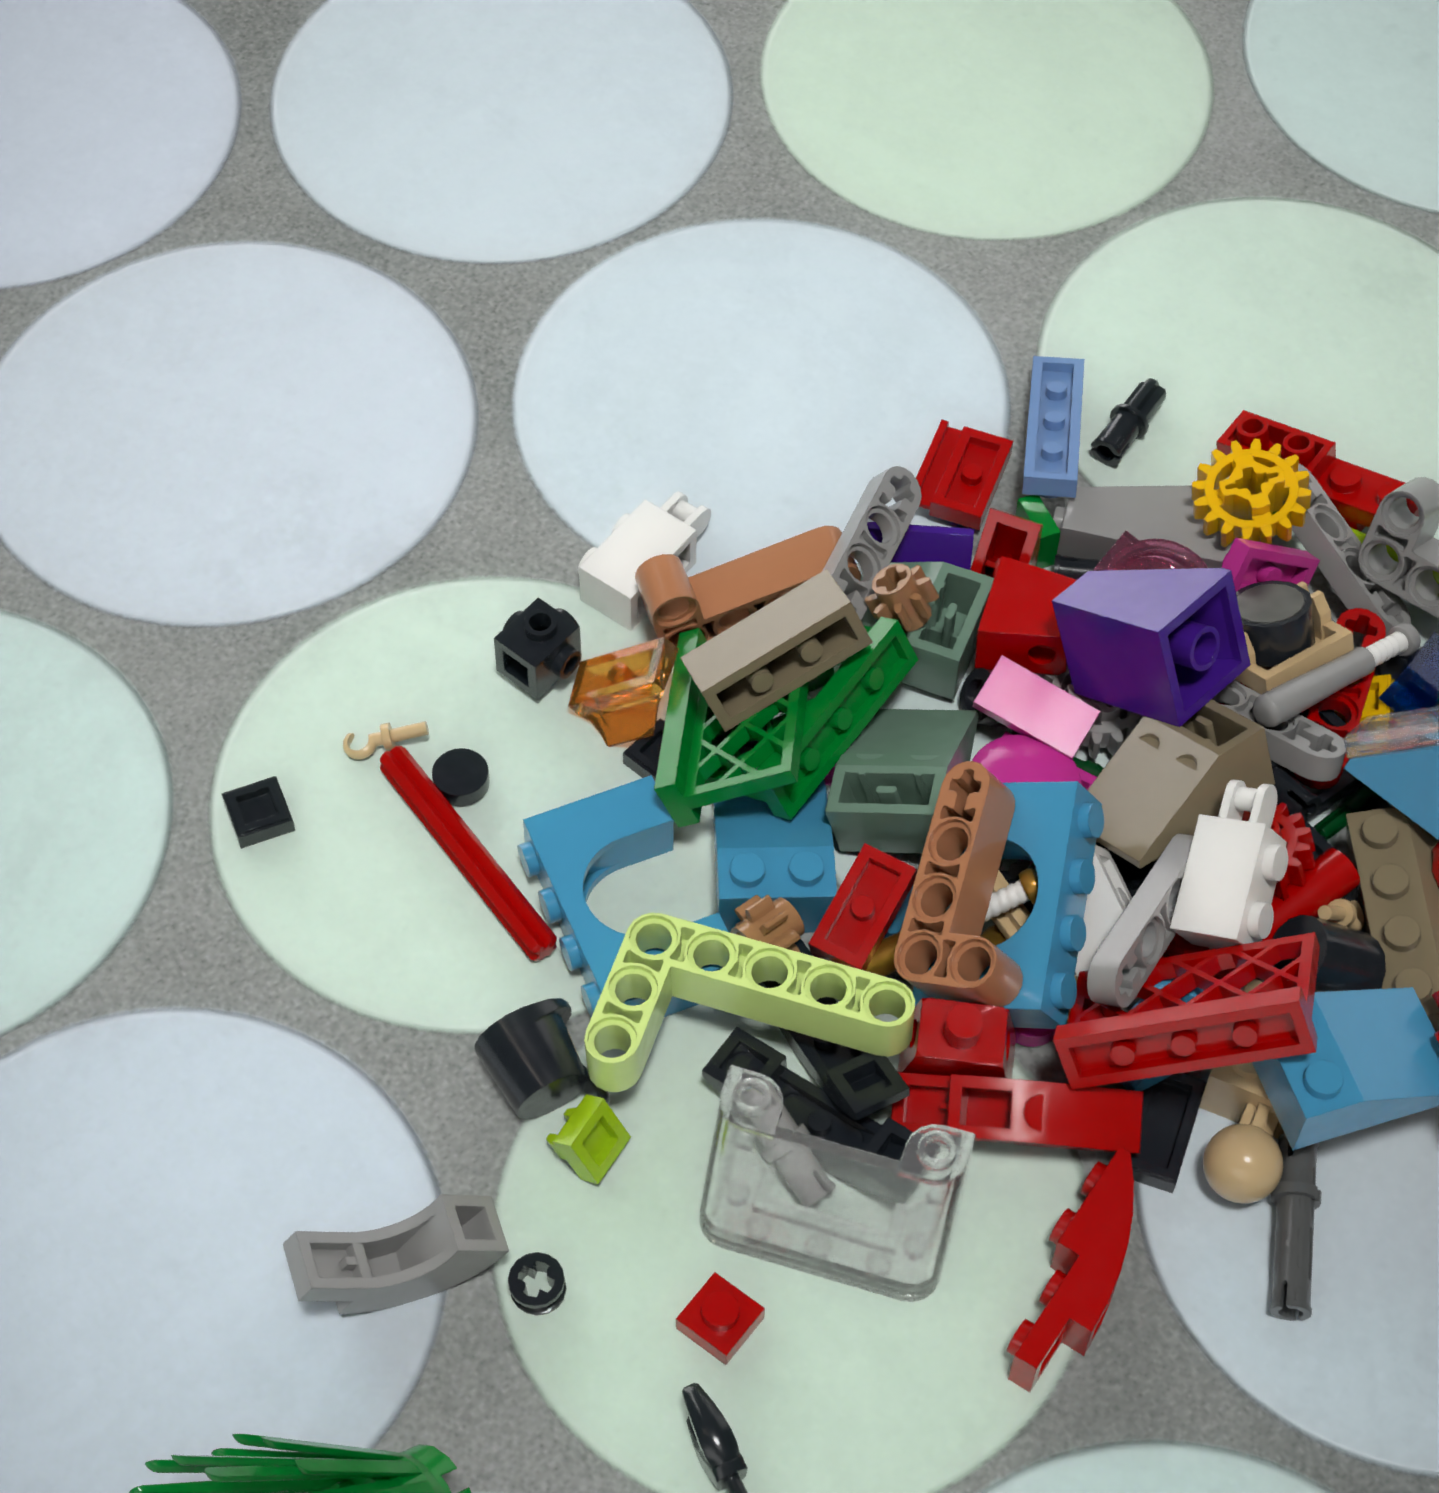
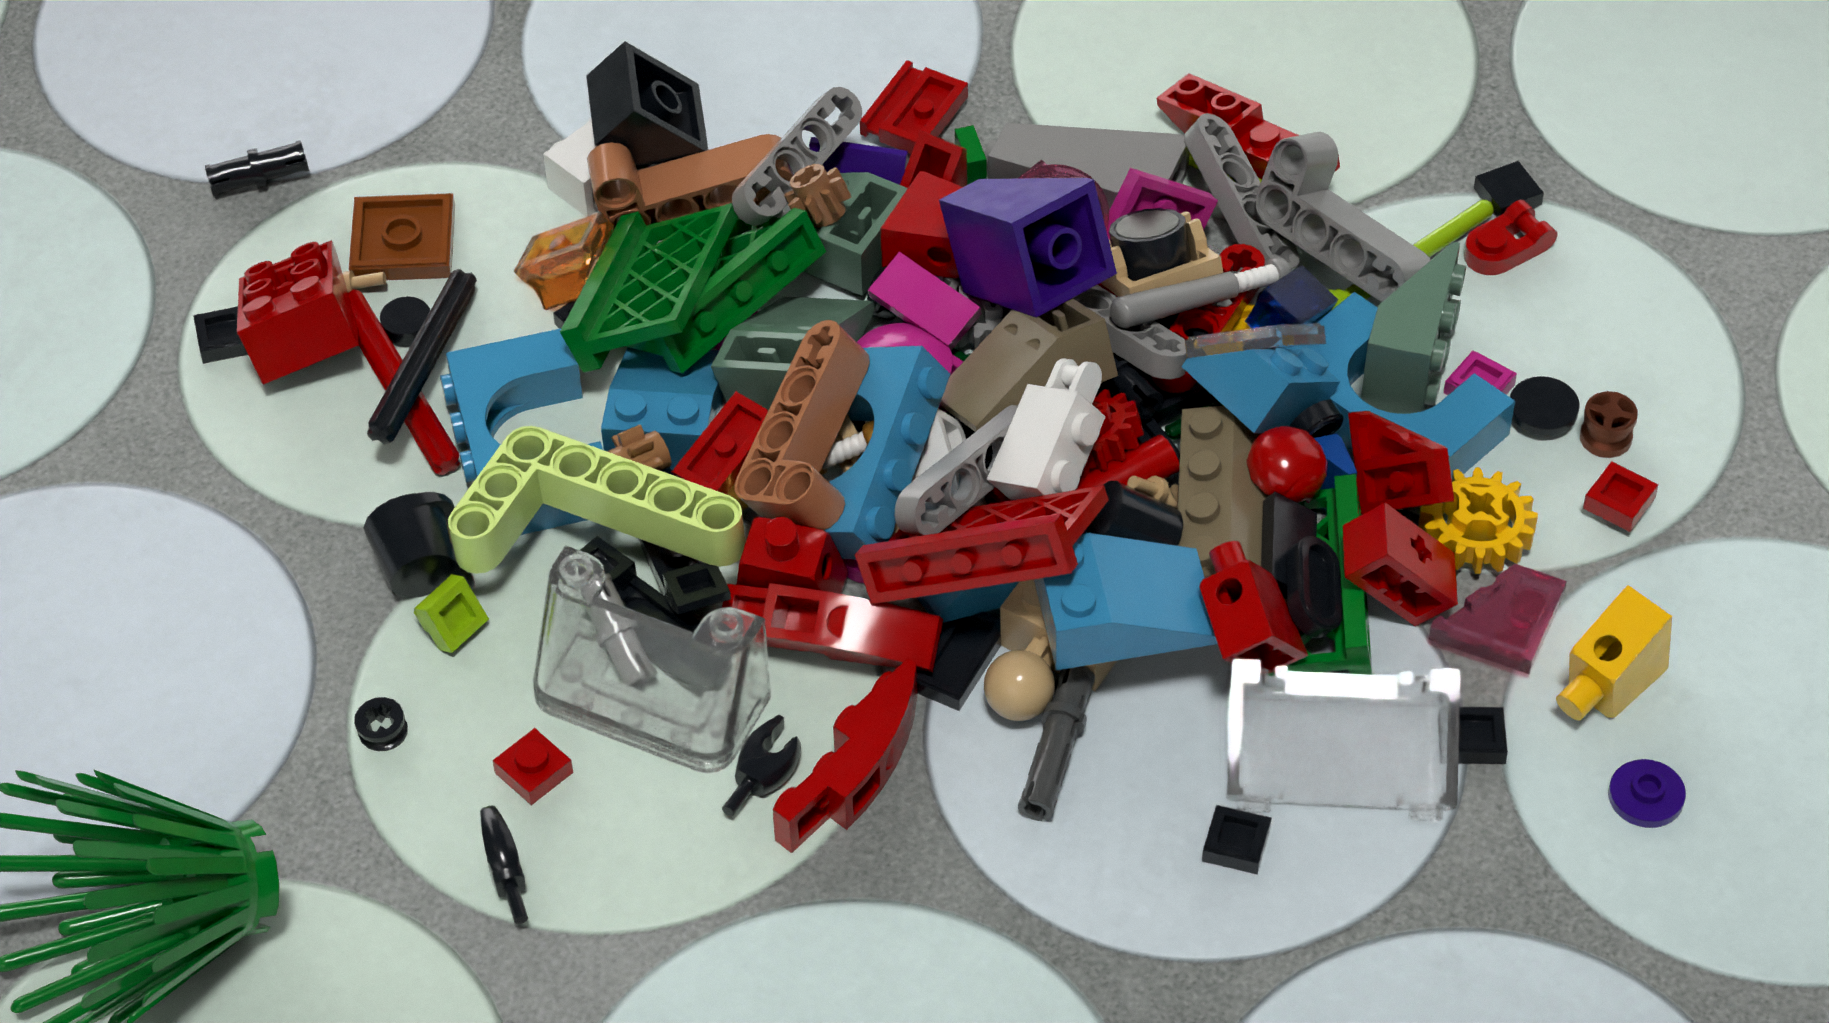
camera: 10 degrees right, 5 degrees down
light grey arch [283,1194,509,1314] -> none
black brick [494,597,582,699] -> none
dark tan brick [680,569,873,732] -> none
medium blue plate [1022,356,1085,498] -> none
black axle [1091,378,1166,466] -> none
yellow gear [1192,438,1312,548] -> none
none -> black pin [205,140,309,196]
none -> red slope [237,240,359,385]
none -> dark orange tile [349,193,455,280]
none -> black axle [367,269,477,445]
none -> black slope [586,41,709,166]
none -> black hand [722,715,801,816]

